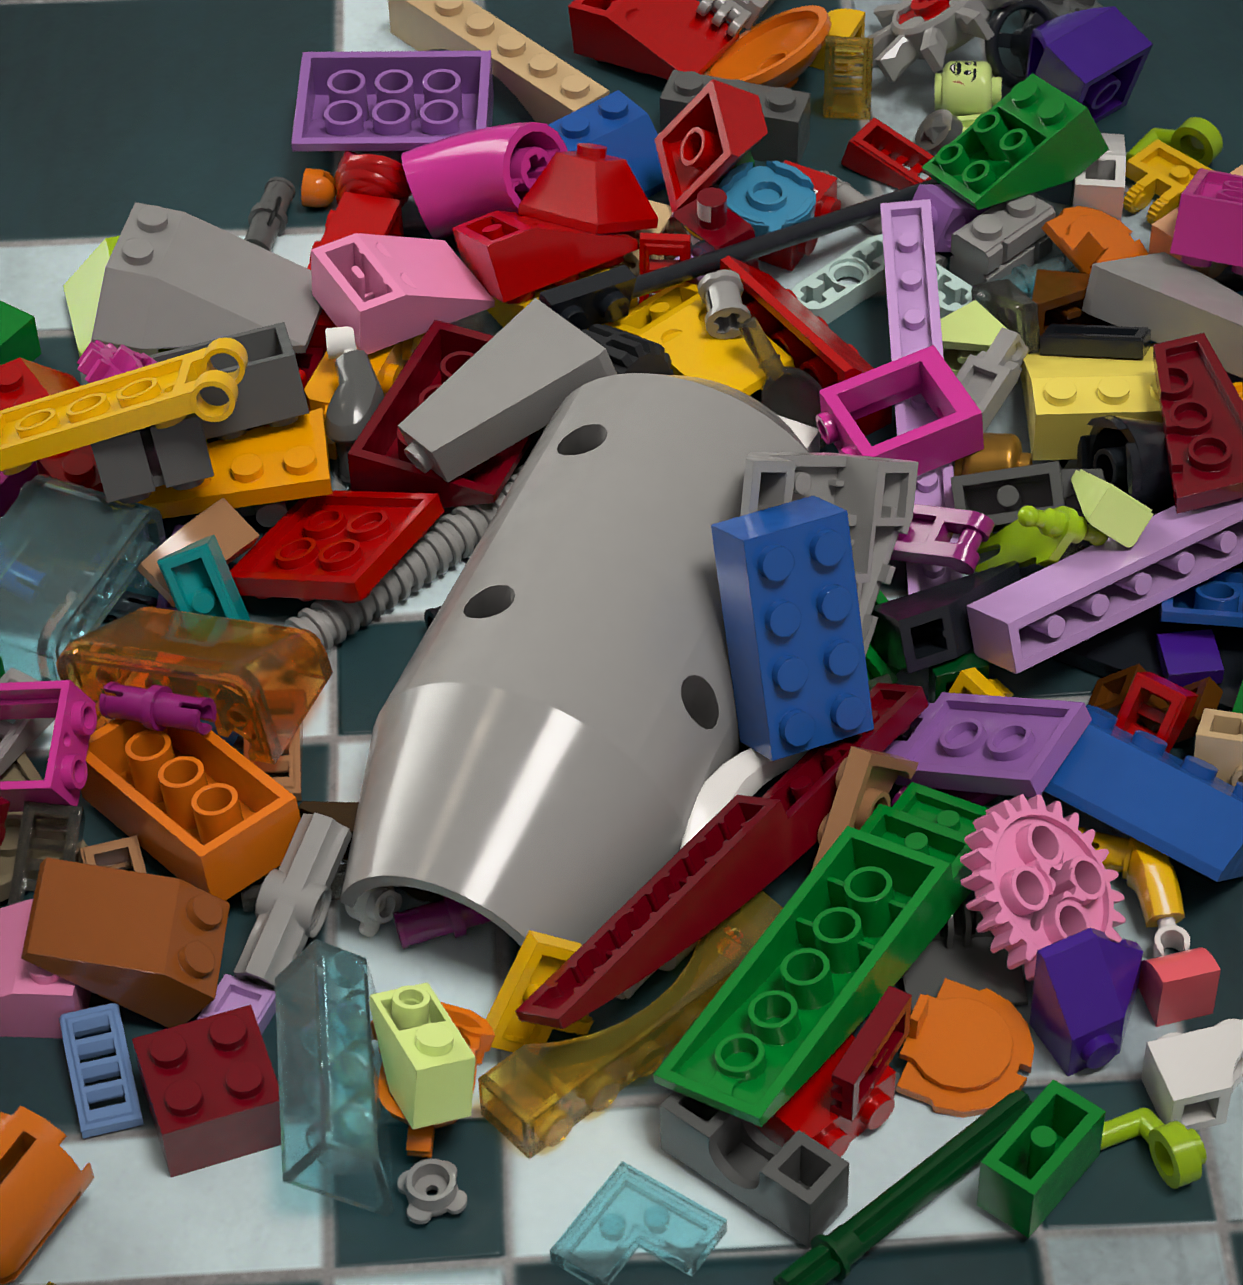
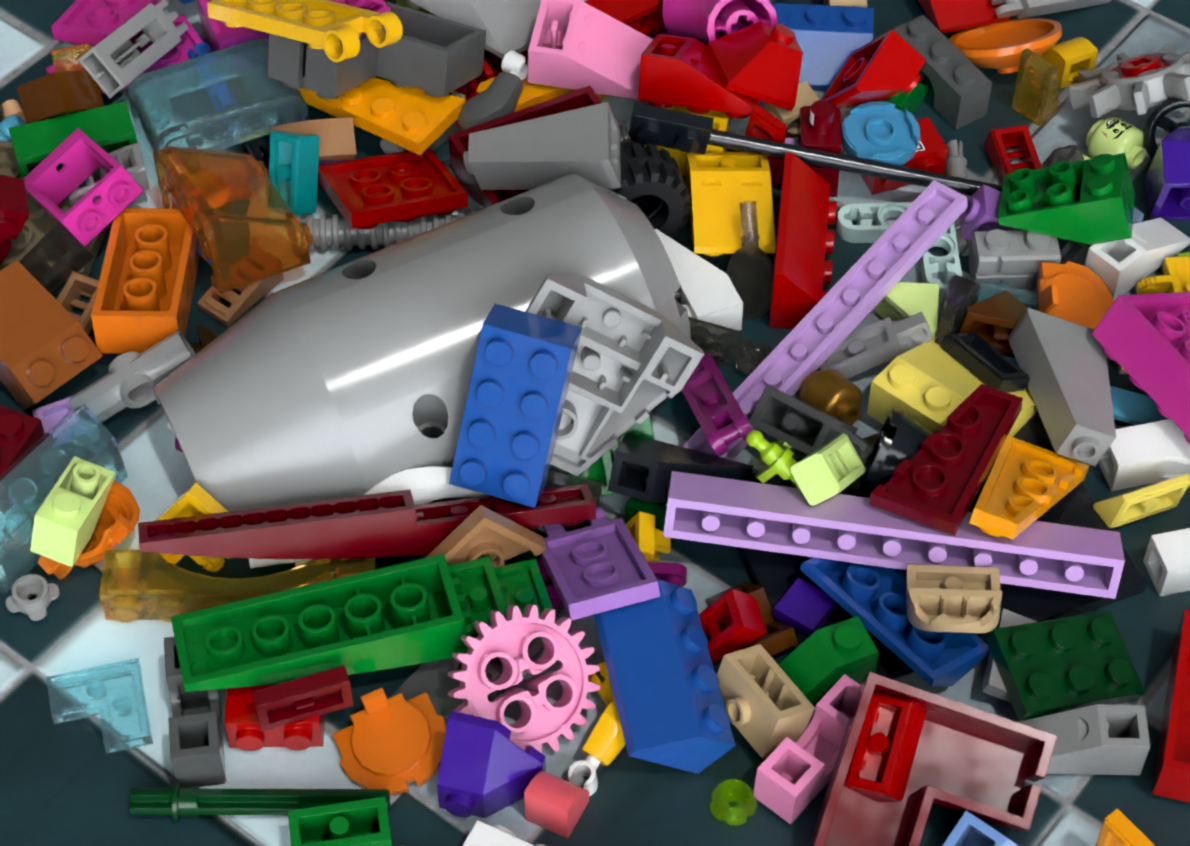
camera: 40 degrees right, 5 degrees up
magenta pin [99,682,217,735] -> none
light grey bush [697,269,751,339] -> none
dark pink window [816,345,984,476] -> none

